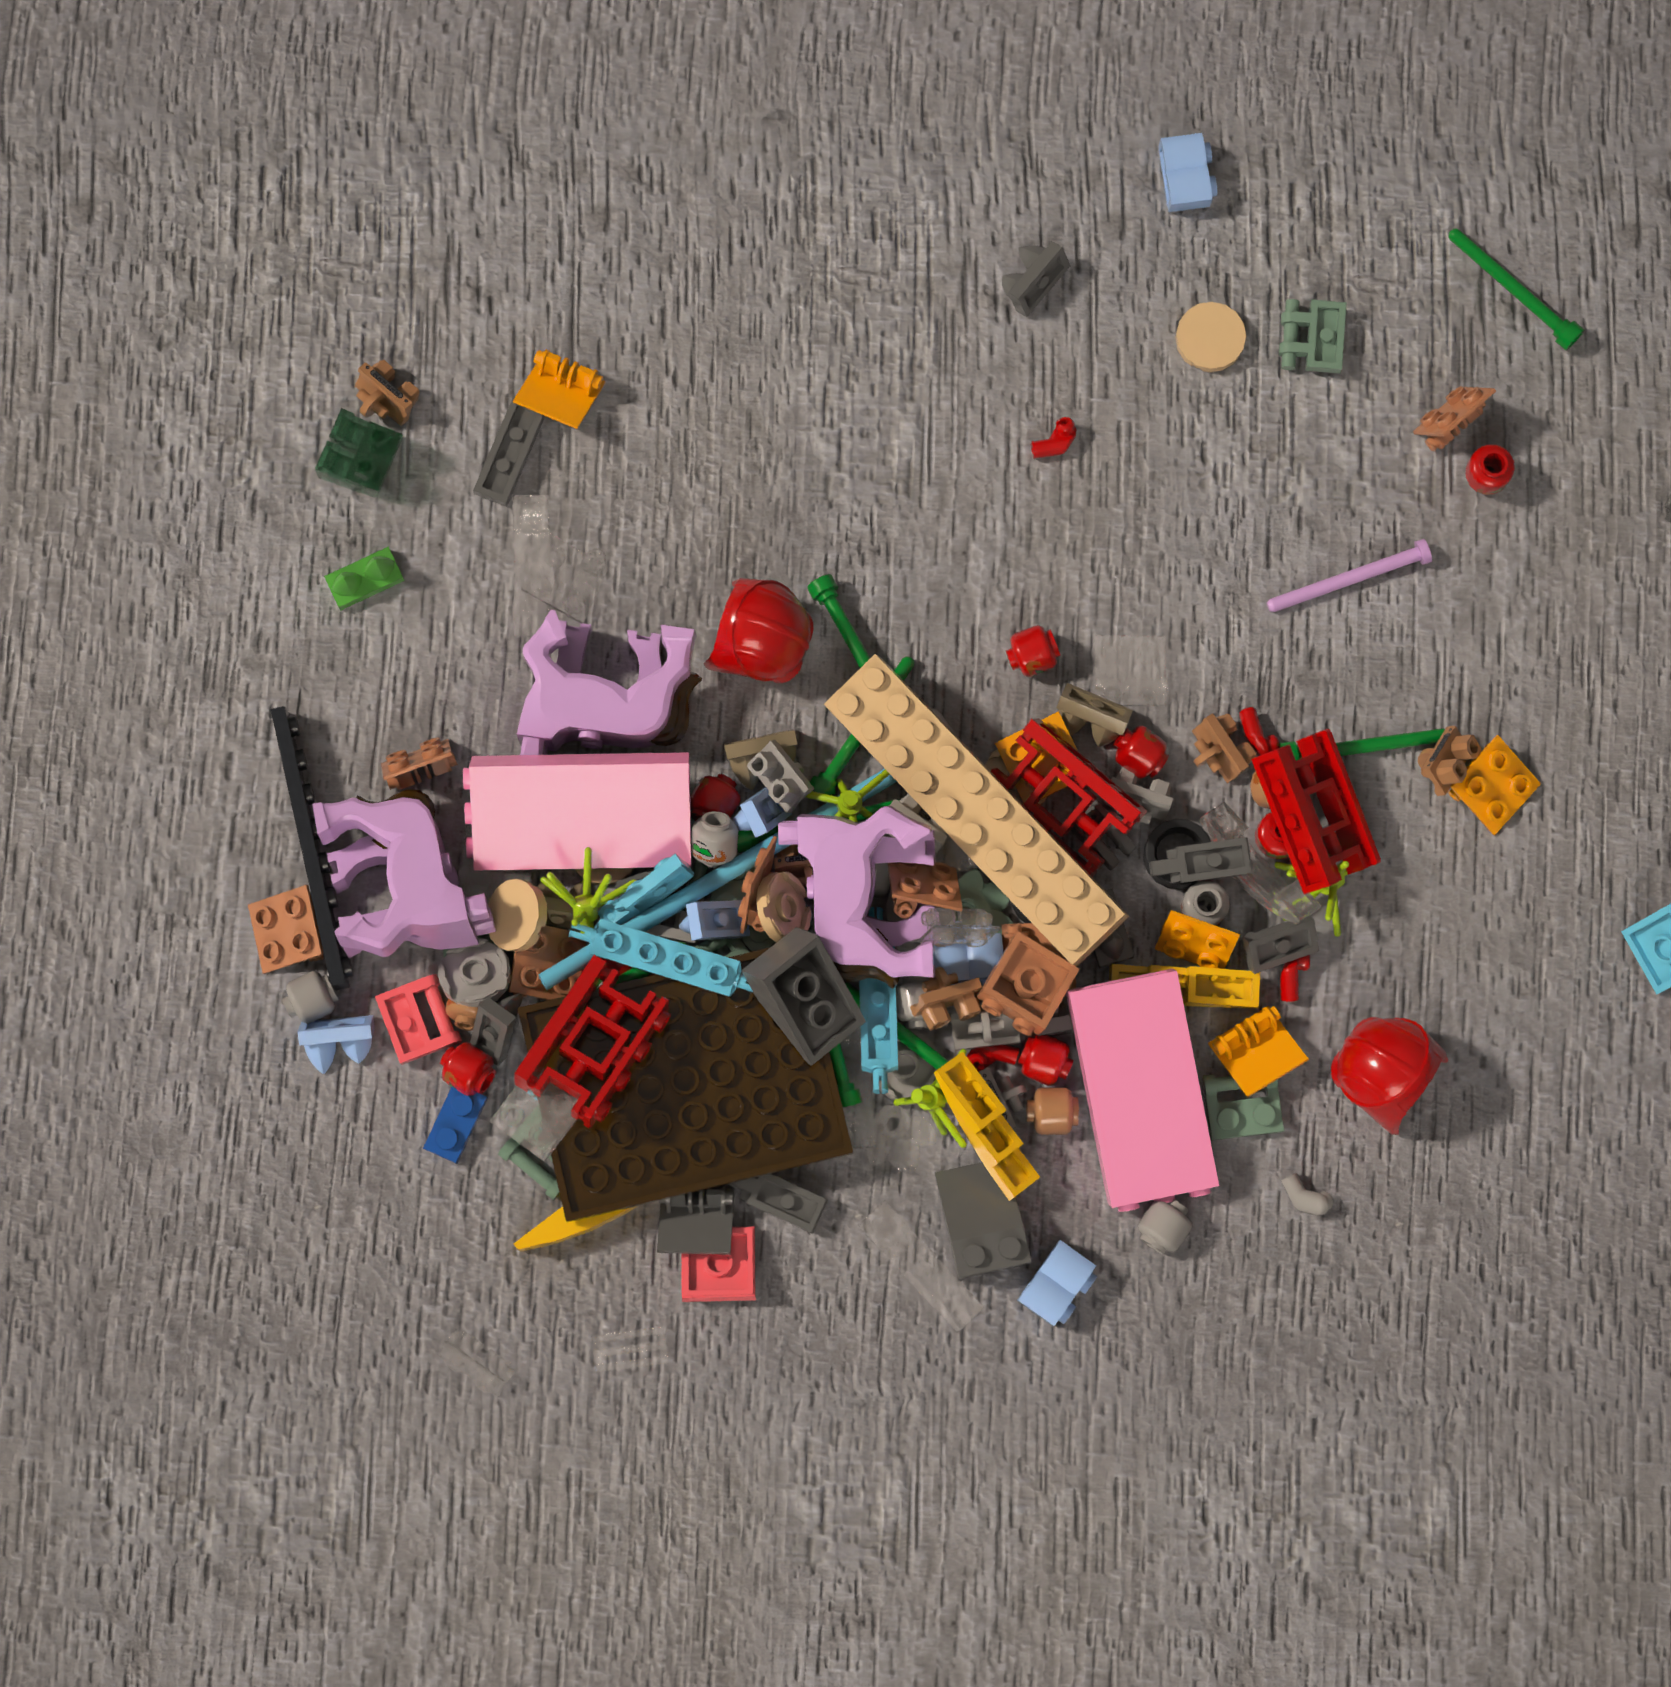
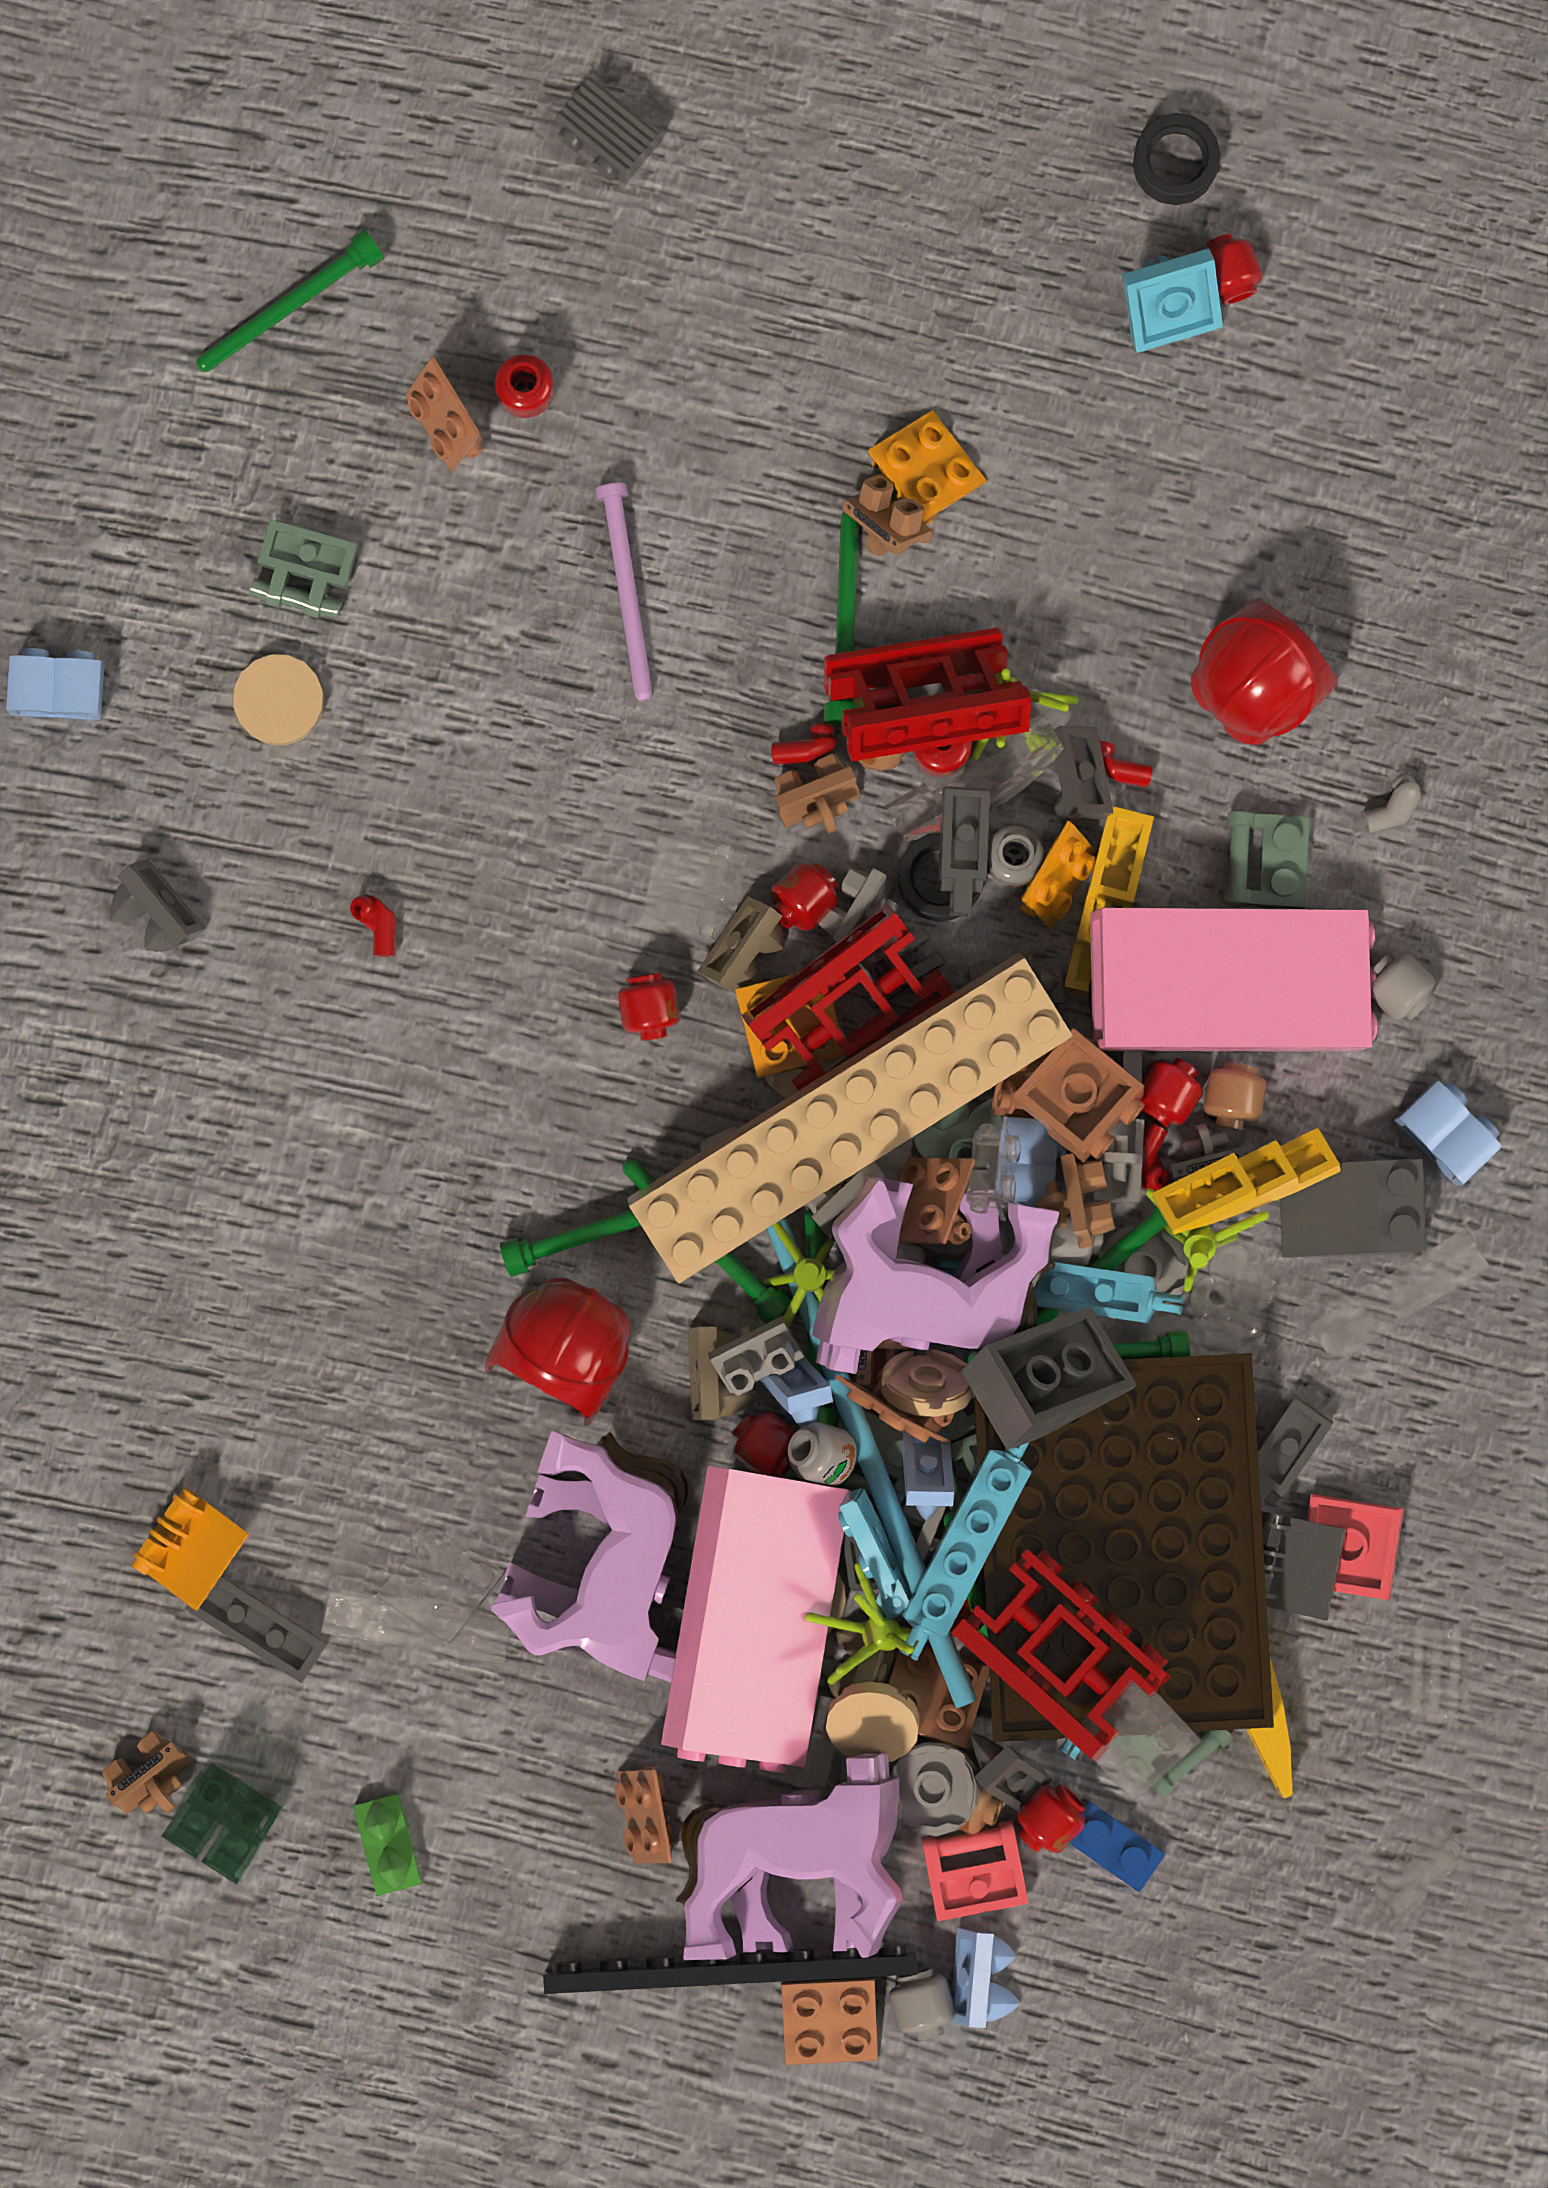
camera: 80 degrees left, 5 degrees up
light orange hinge [1208,1006,1309,1098] -> none

